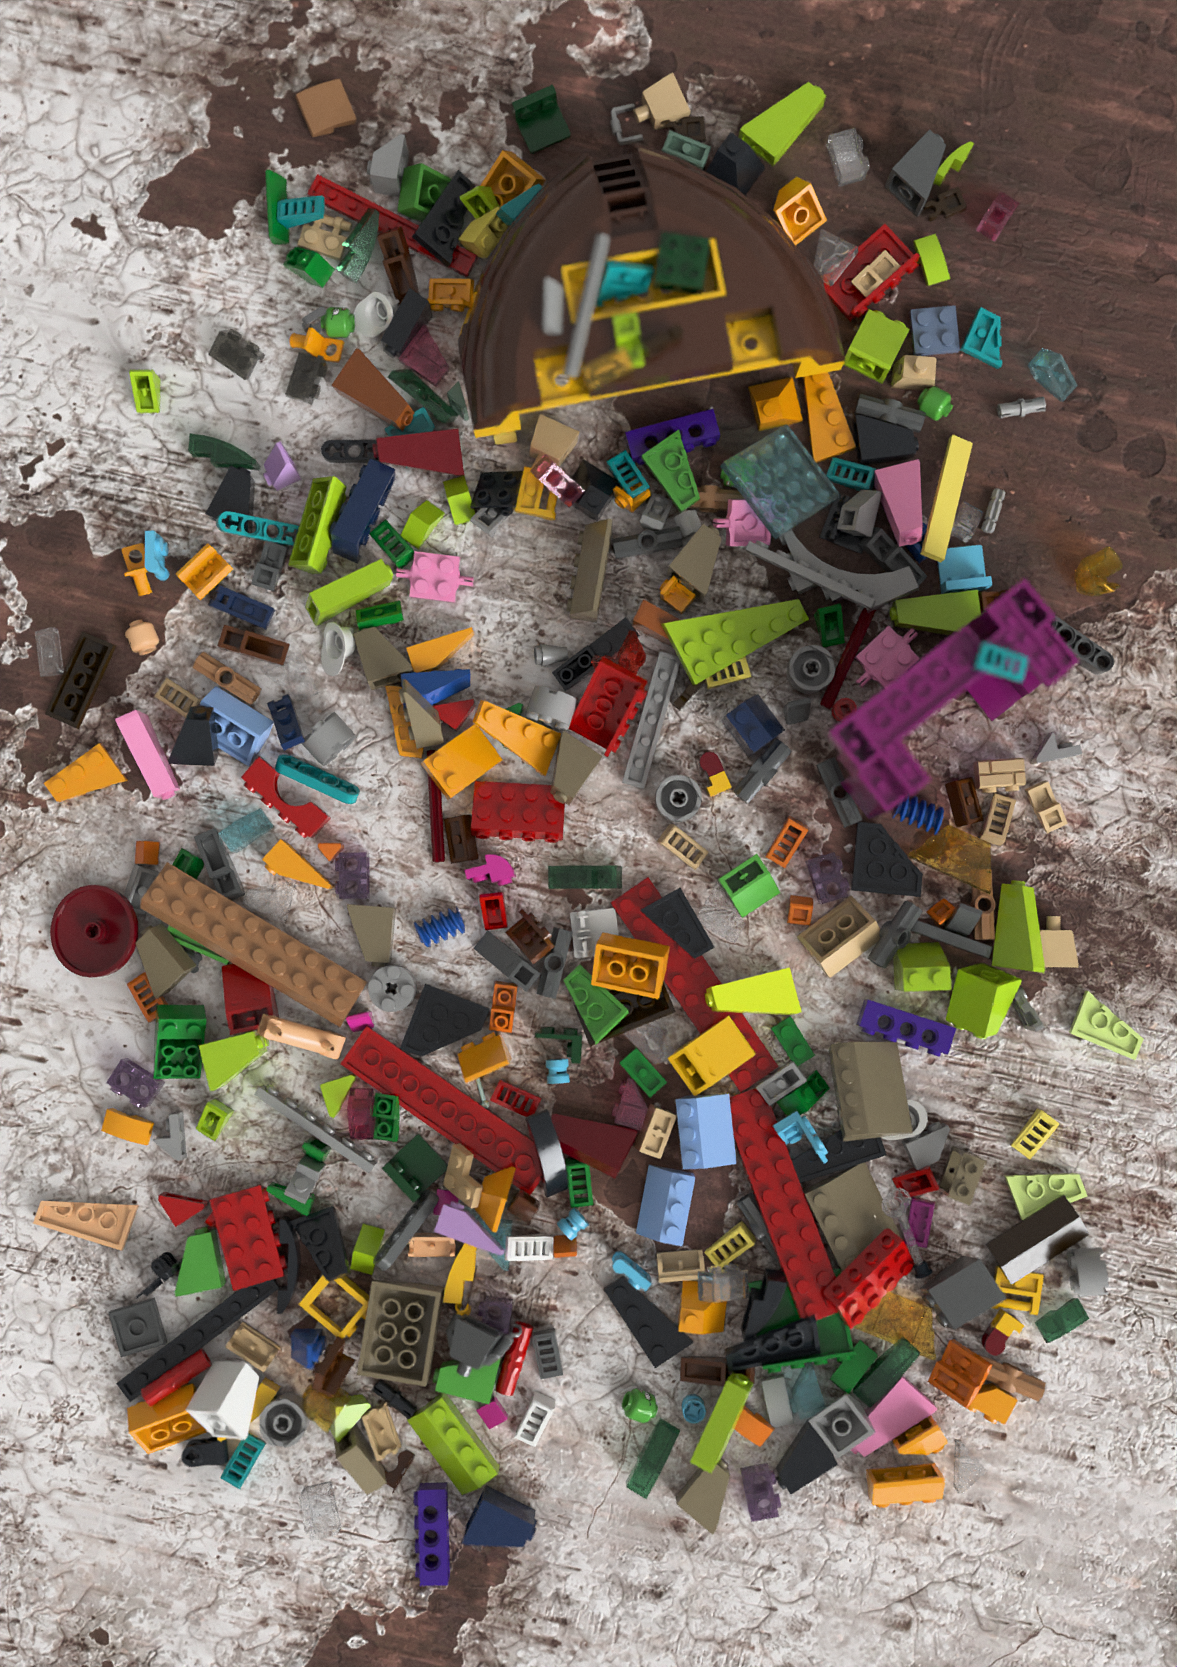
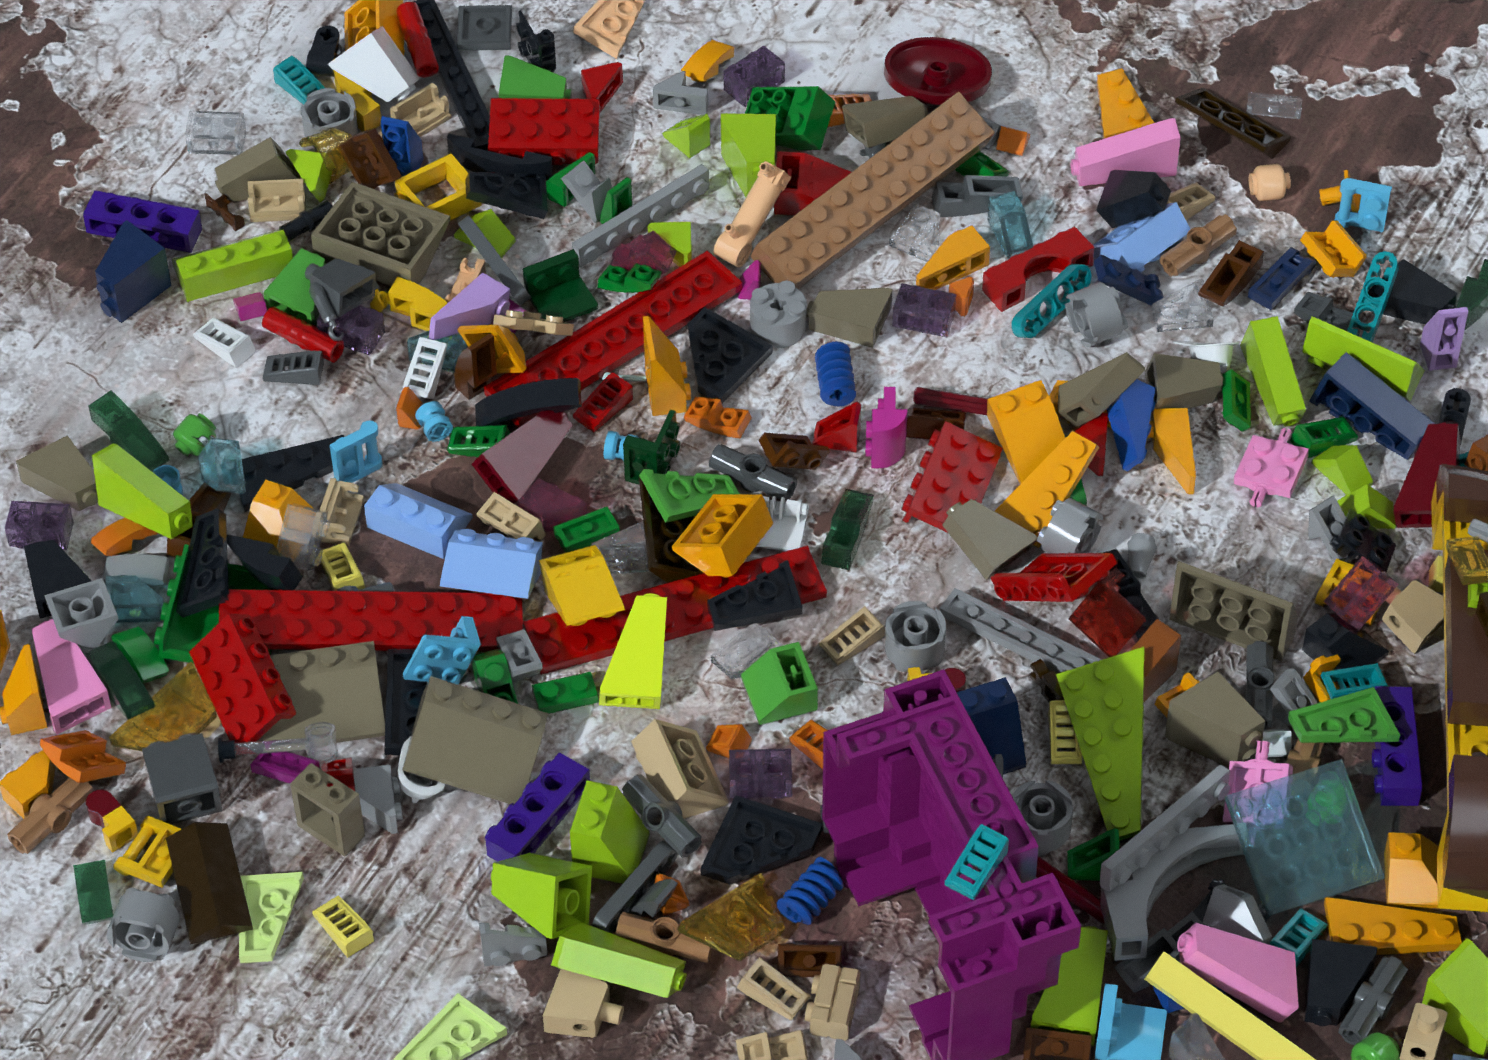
camera: 105 degrees right, 35 degrees down
dark grey slope [474,930,541,992] -> none
none -> clear light blue slope [198,438,246,494]

